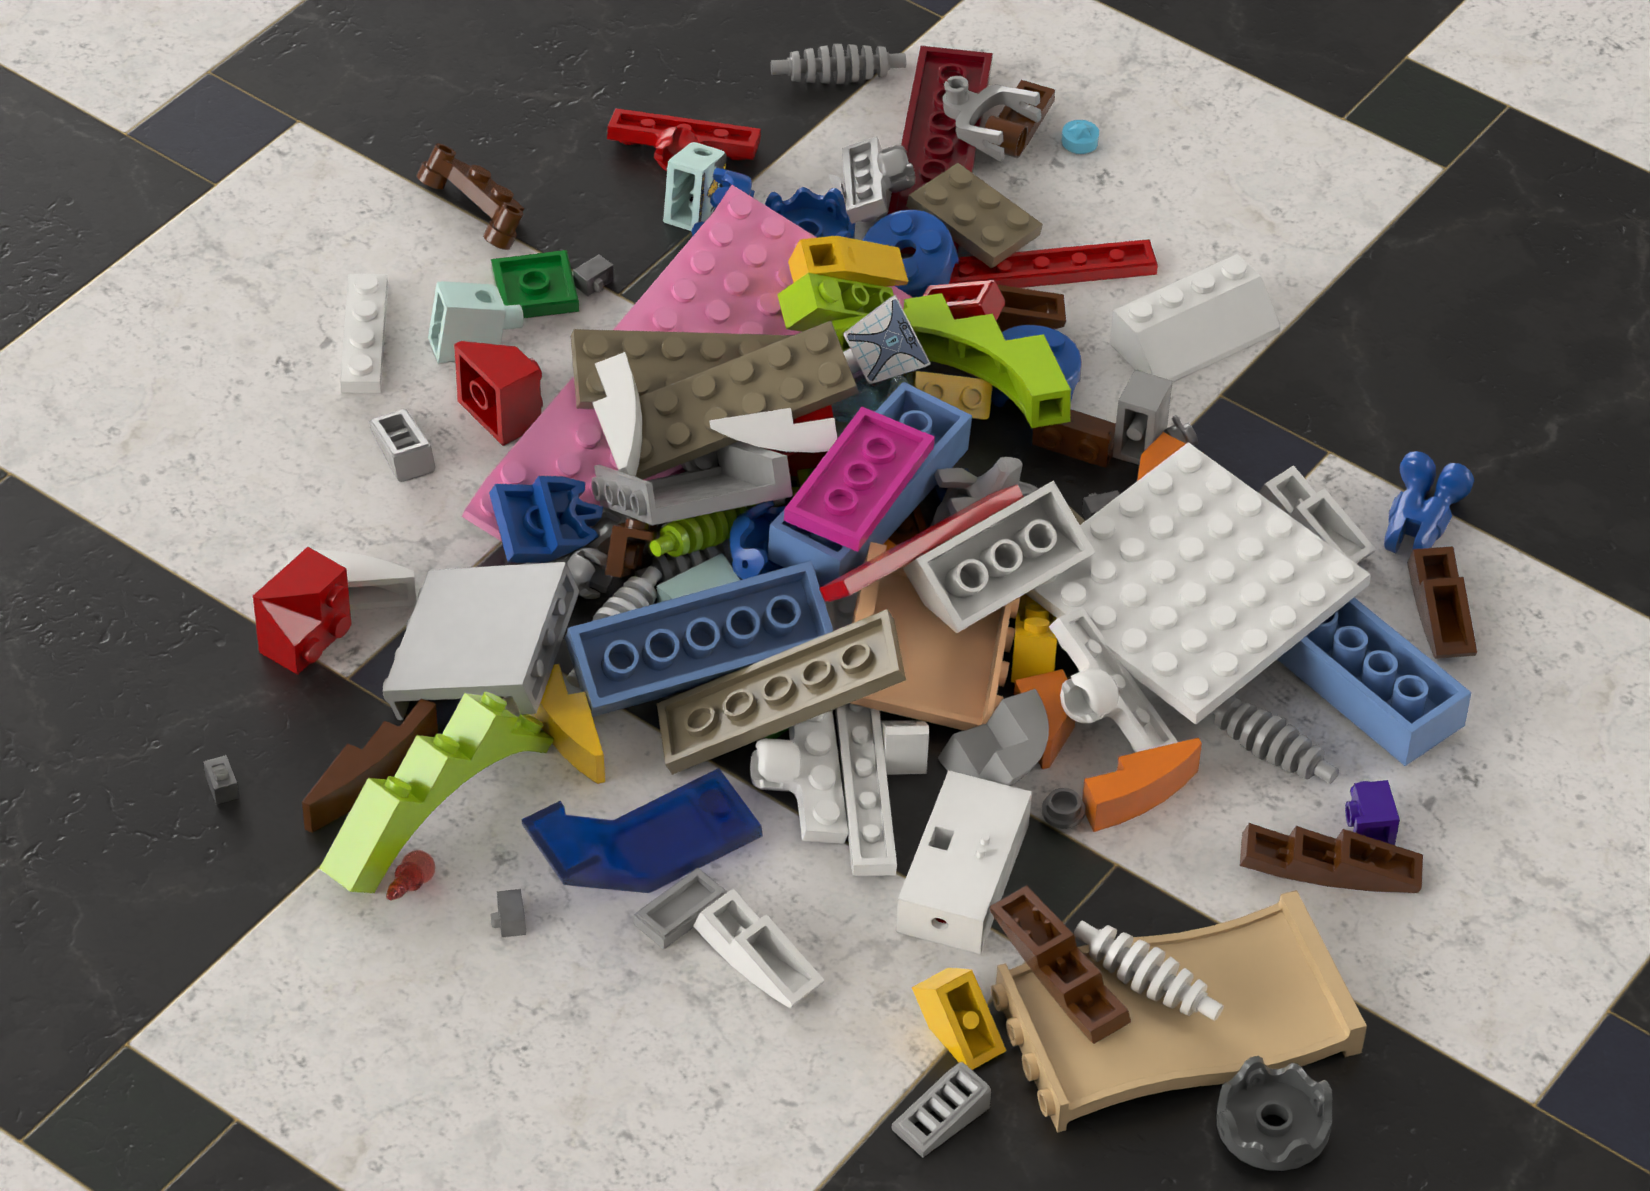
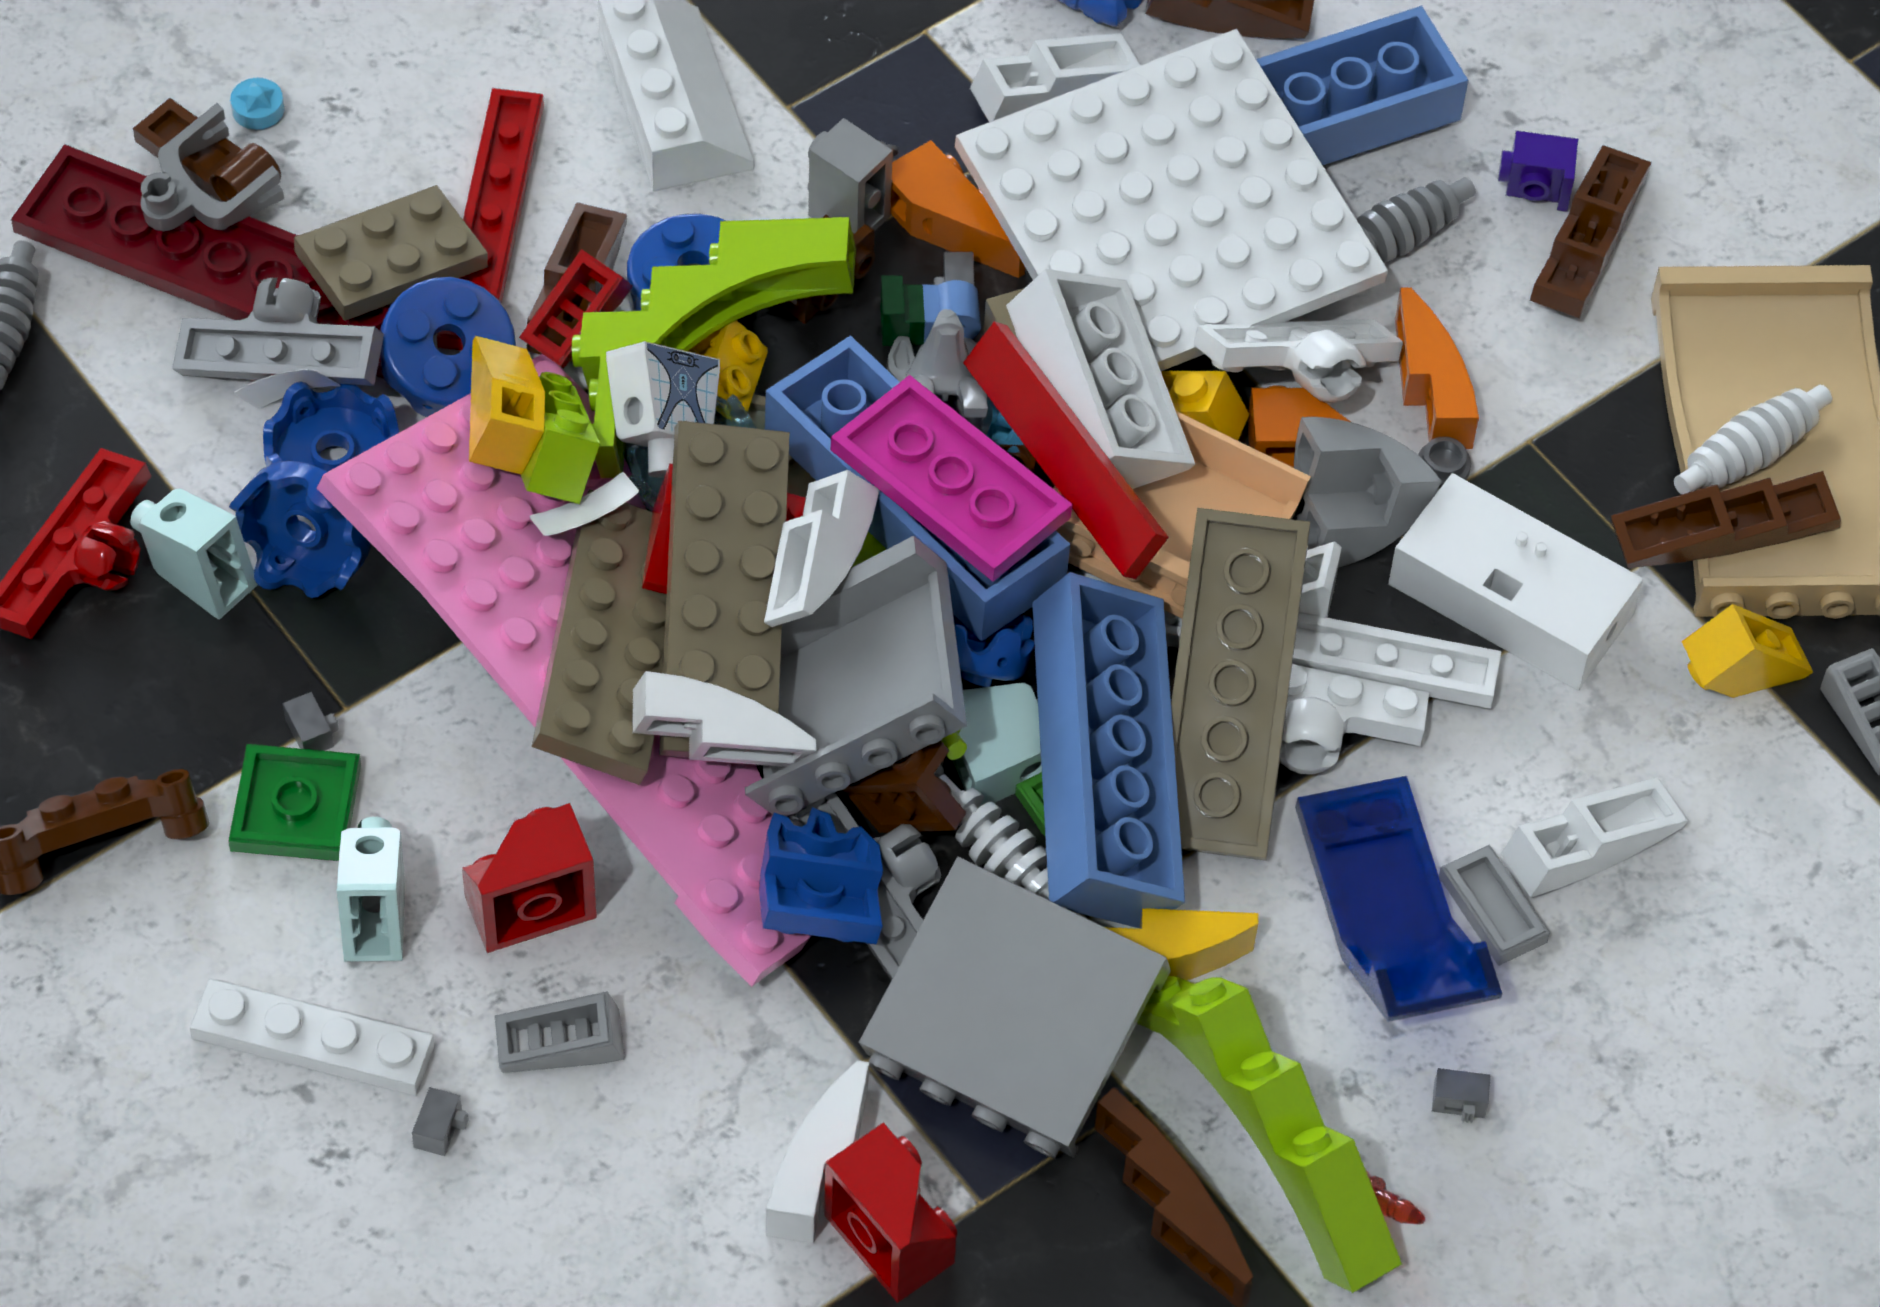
camera: 75 degrees left, 10 degrees up
none -> flat silver piece [412,1087,469,1156]
none -> white sticker [530,472,639,536]
none -> leg [880,275,981,346]

